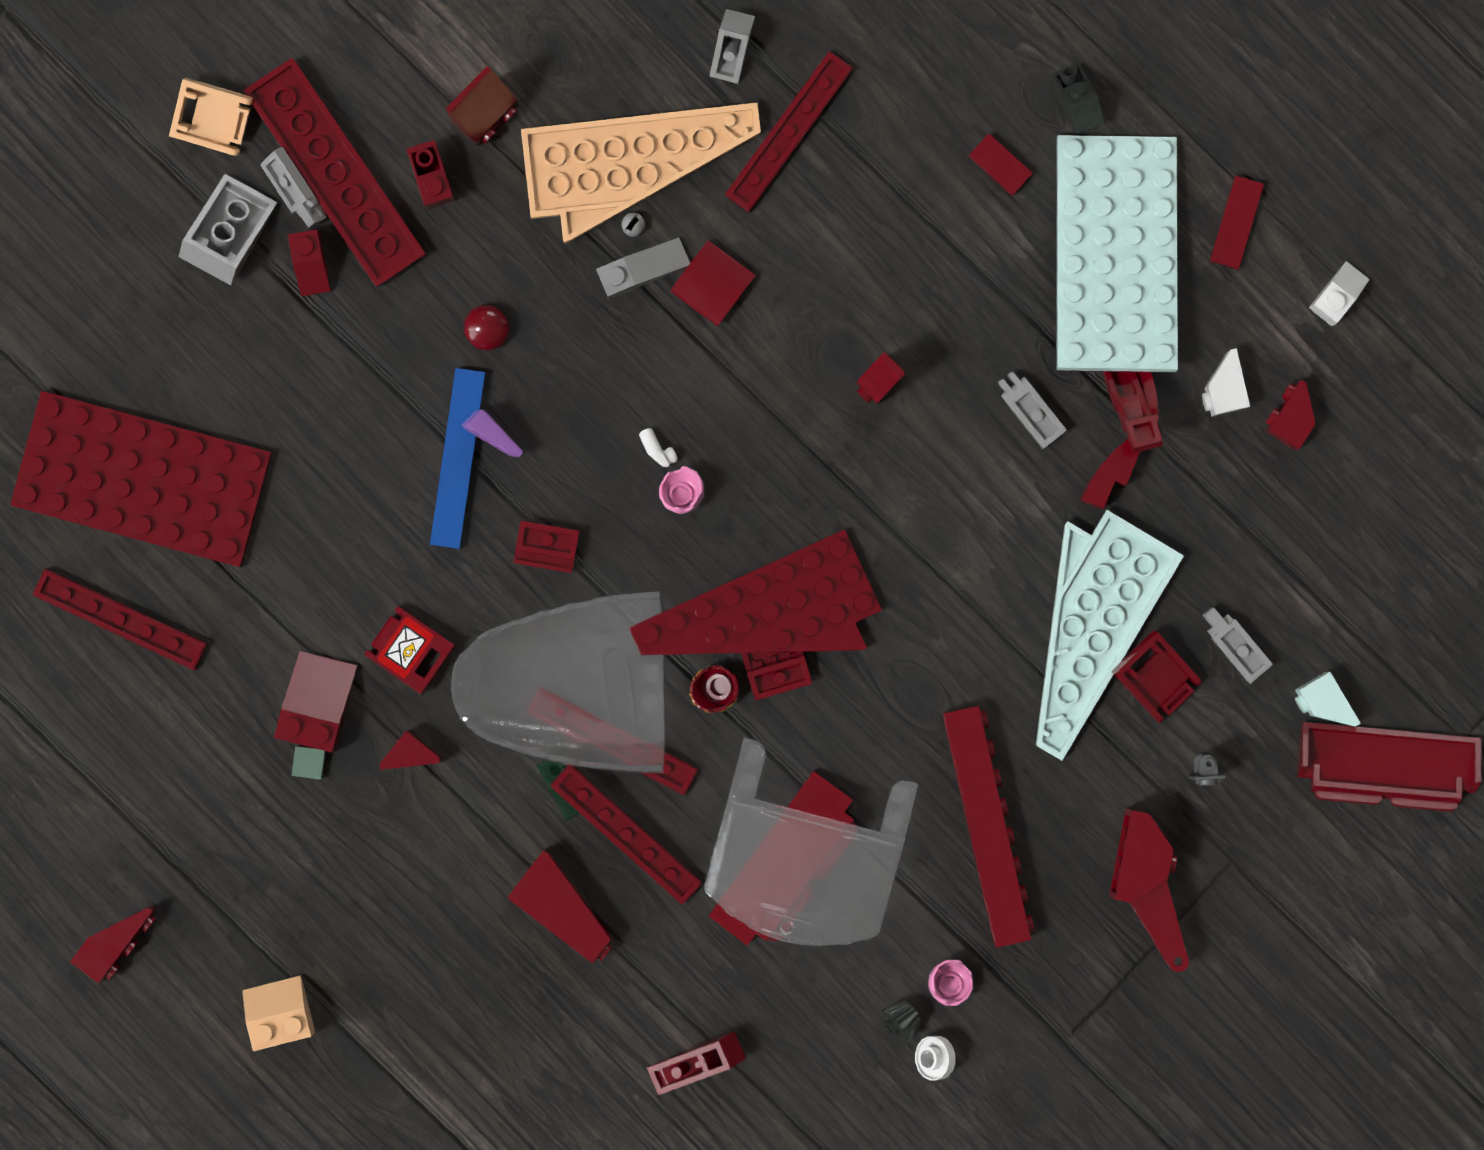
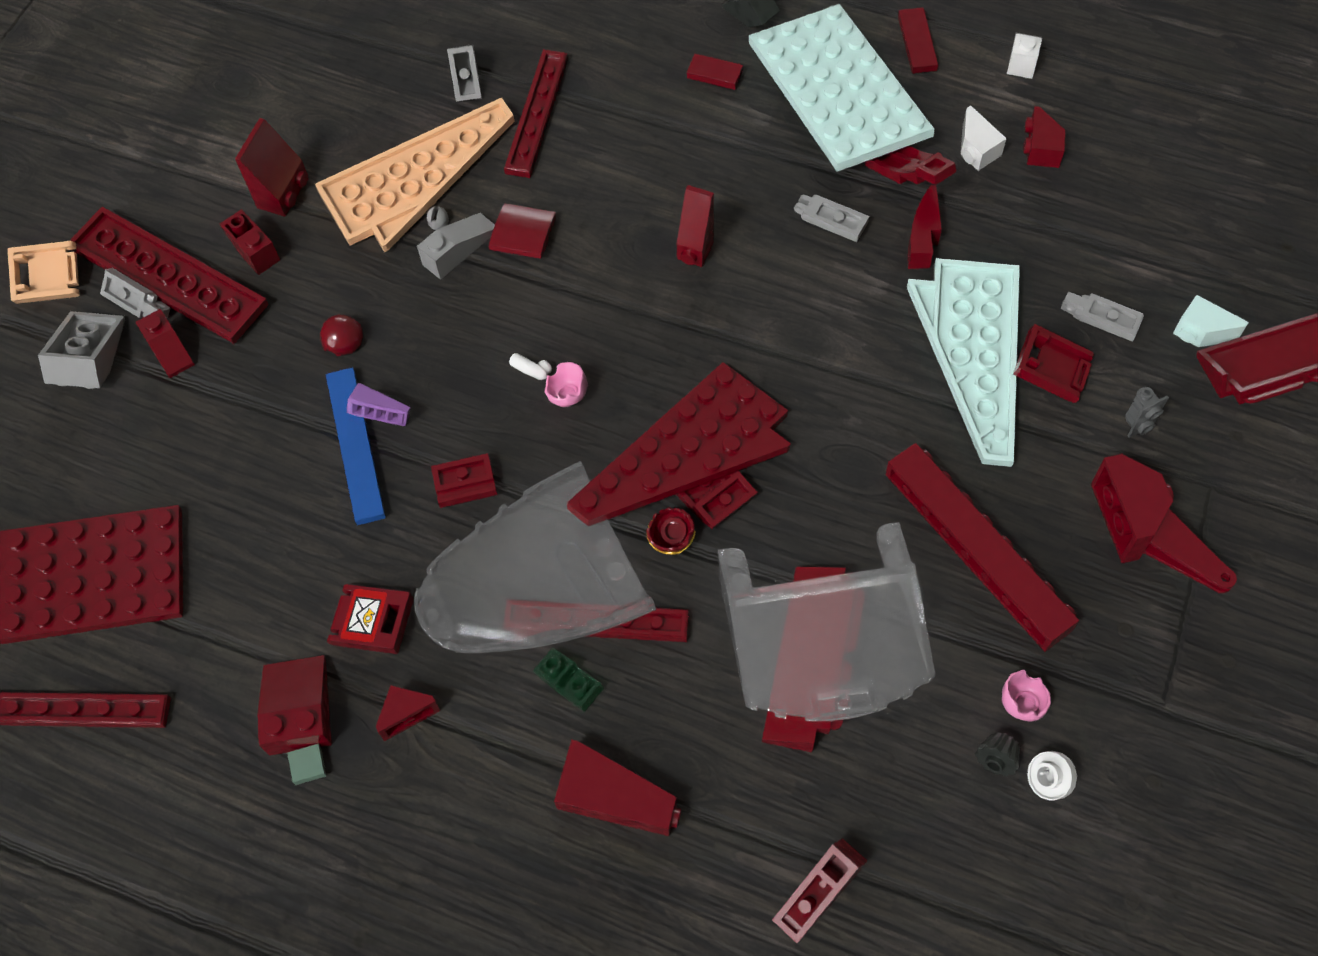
camera: 20 degrees left, 25 degrees down
dark red tile [550,763,702,905] -> none

